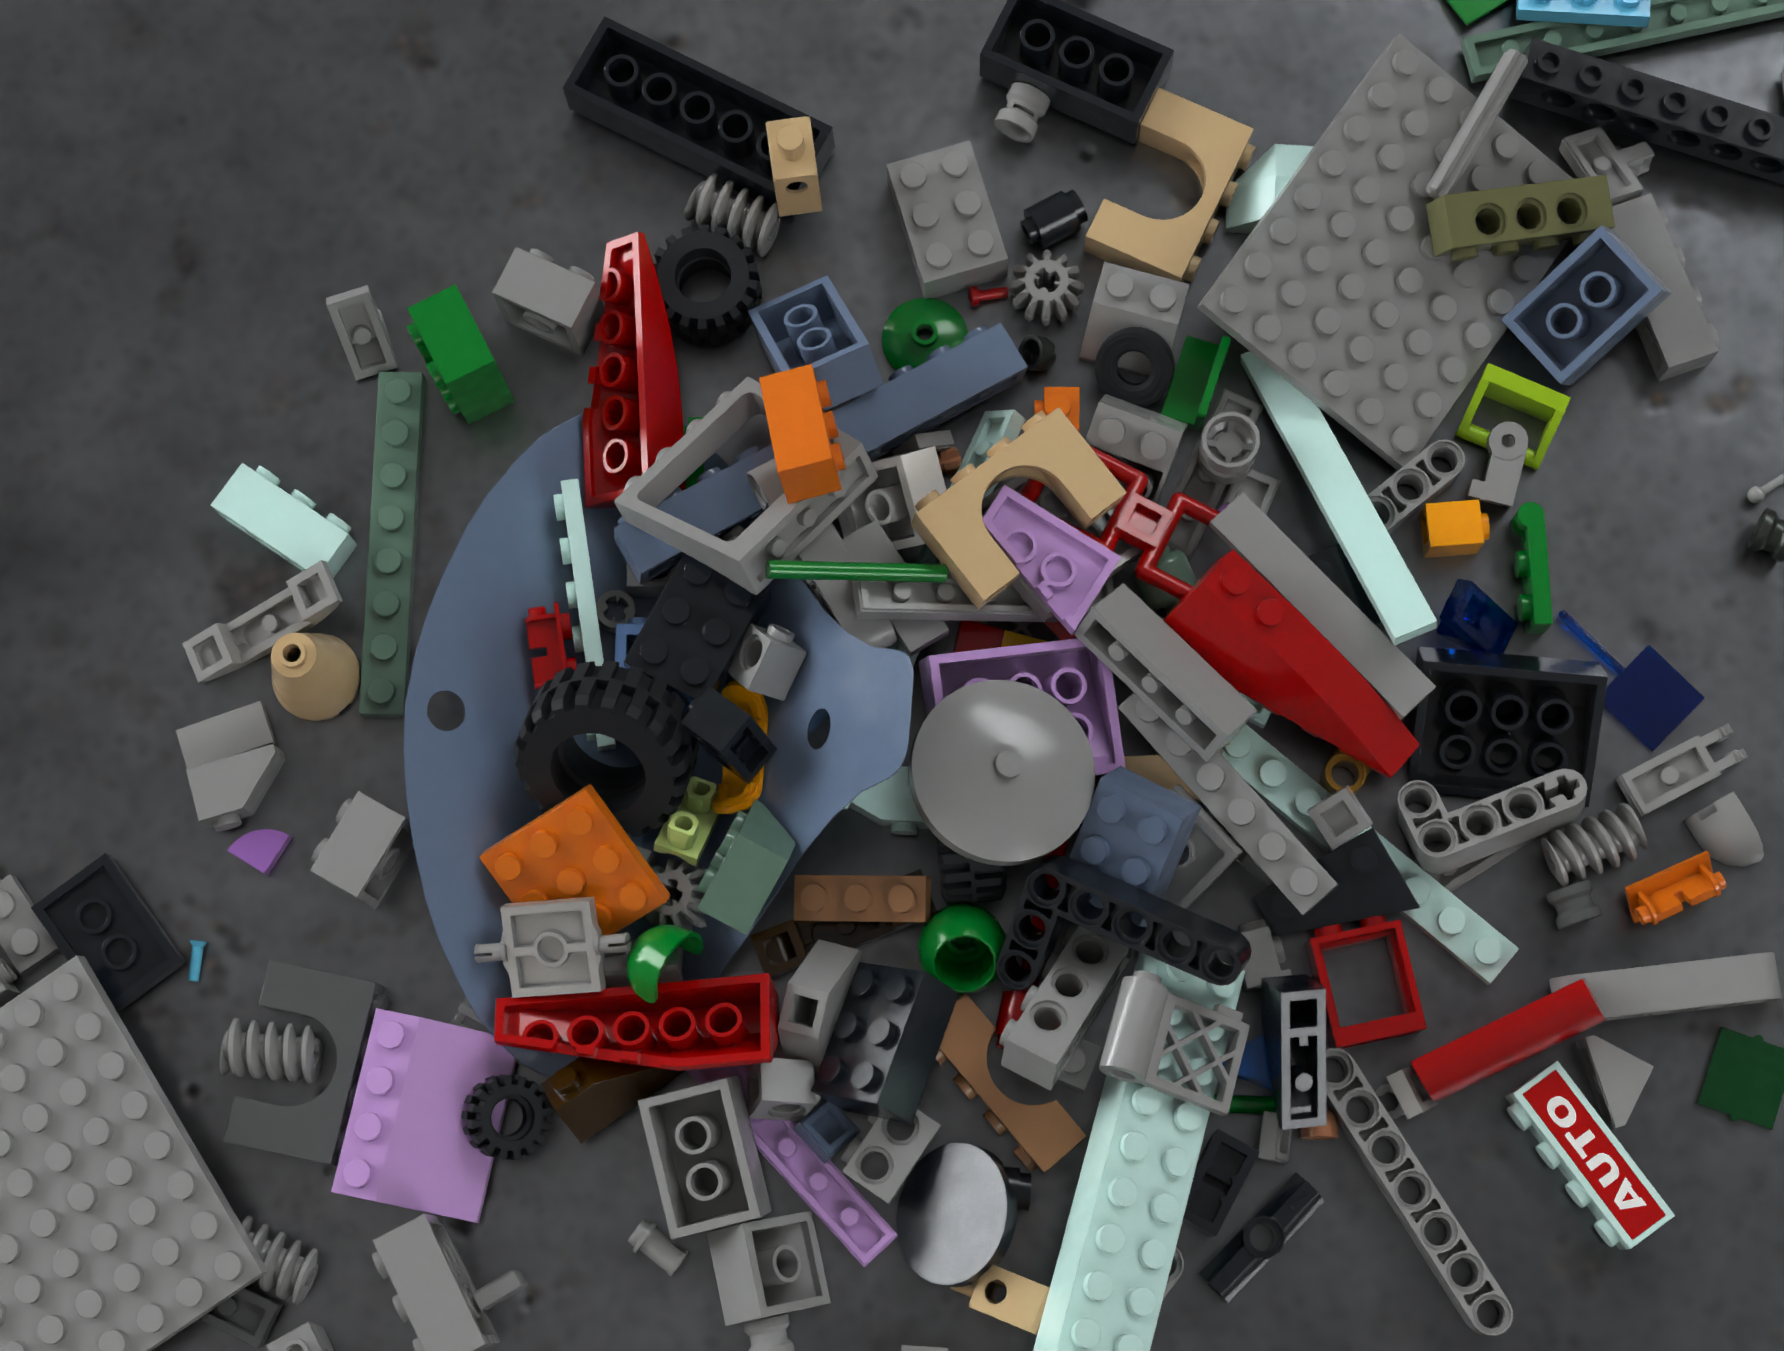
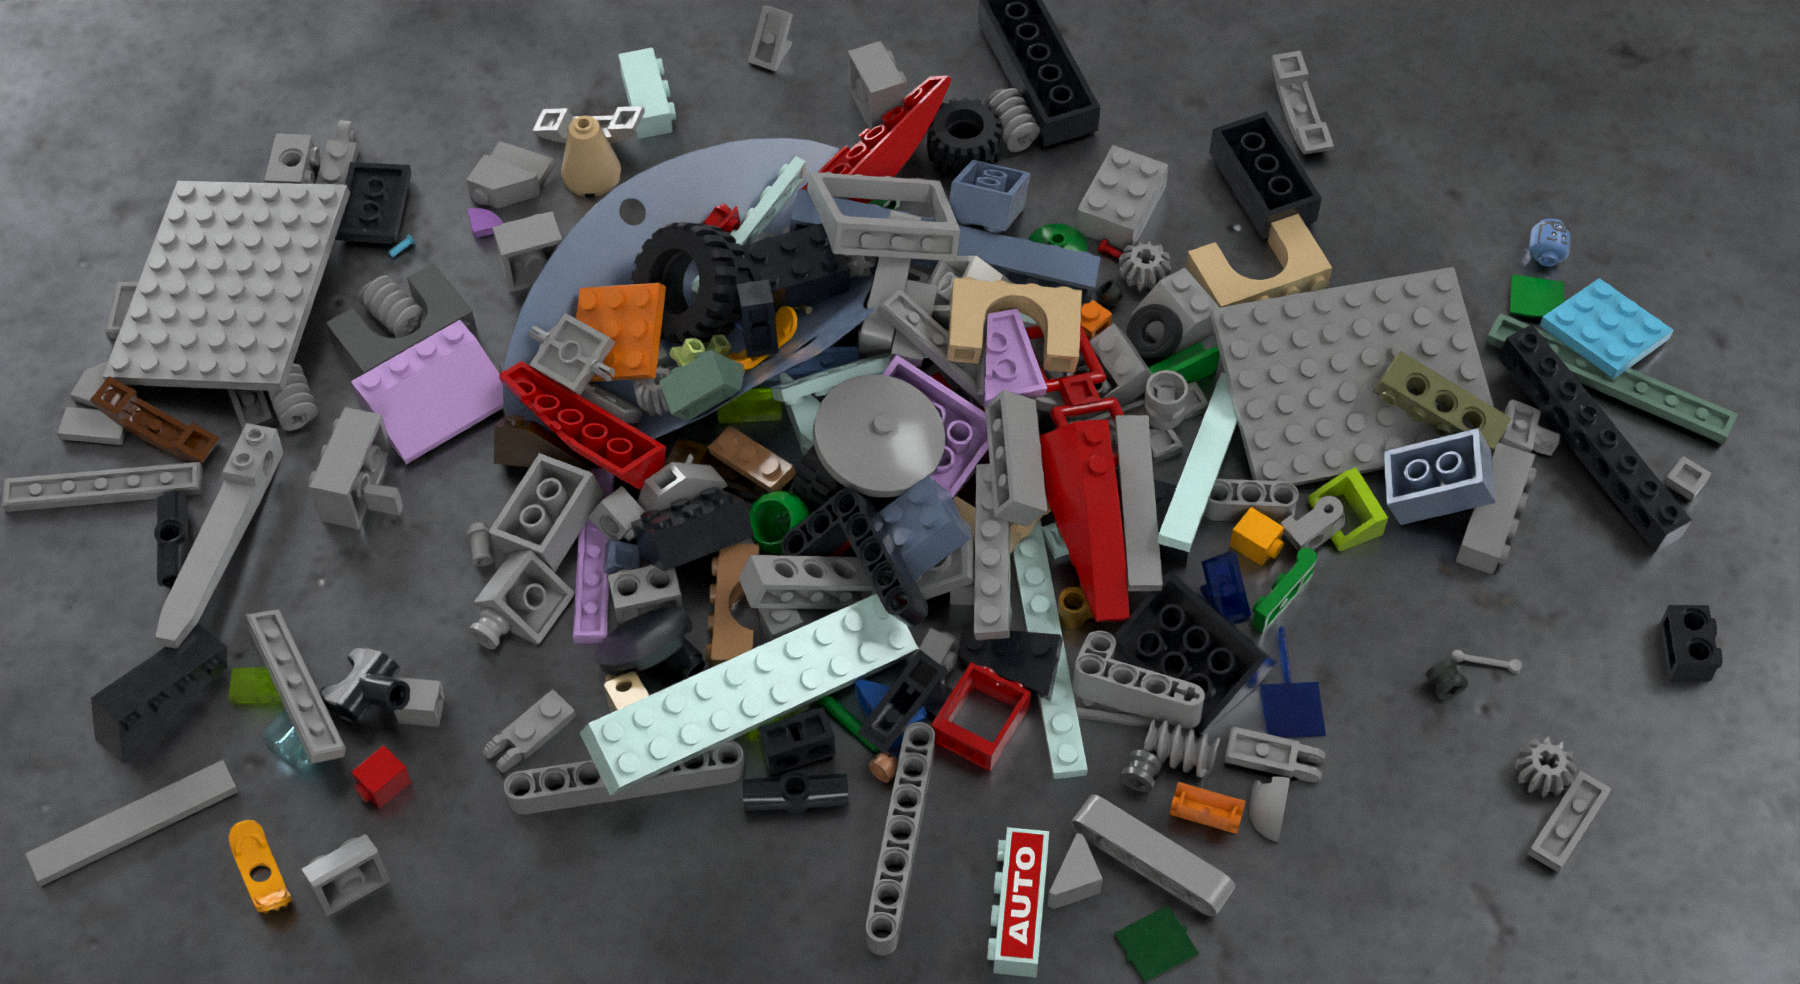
camera: 35 degrees right, 20 degrees down
sand green plate [359,372,425,718] -> none
green brick [406,284,516,425] -> none
black tyre [461,1074,553,1160] -> none
green helmet [626,925,703,1003] -> none
light grey brick [727,623,807,701] -> none
orange brick [759,364,846,504] -> none
green bar [765,560,948,583] -> none
tan torso [766,116,823,217] -> none
light grey wheel [994,82,1050,143] -> none
black brick [1020,190,1088,249] -> none
light grey piece [1099,971,1250,1116] -> none
light grey tile [1258,1111,1292,1165] -> none
light grey plate [1307,785,1373,850] -> none
light grey tile [1376,1065,1438,1120] -> none
red brick [1410,978,1606,1102] -> none
light grey axle [1426,48,1528,199] -> none

